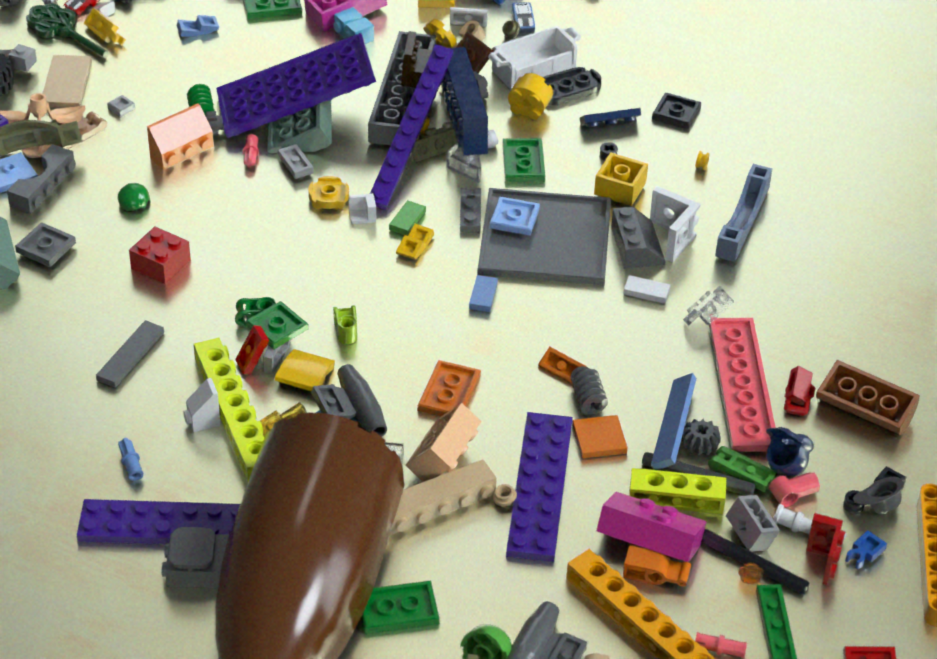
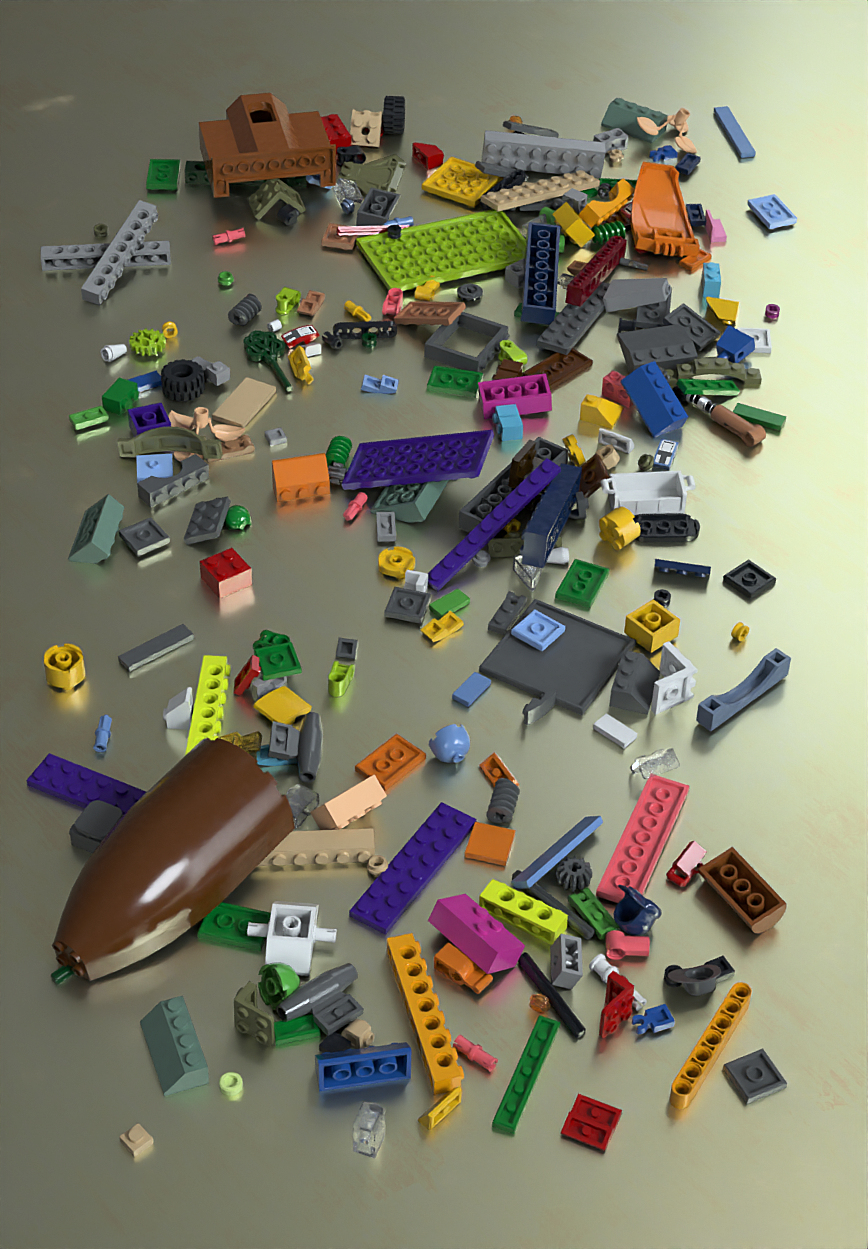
camera: 25 degrees right, 0 degrees up
none -> yellow brick [44,643,85,690]
none -> dark grey plate [184,496,231,545]
none -> white slope [247,901,337,976]
none -> dark grey slope [336,638,359,659]
none -> dark grey plate [384,587,431,624]
none -> medium blue cylinder [429,724,470,763]
none -> light grey plate [472,550,490,567]
none -> dark grey slope [522,688,556,725]

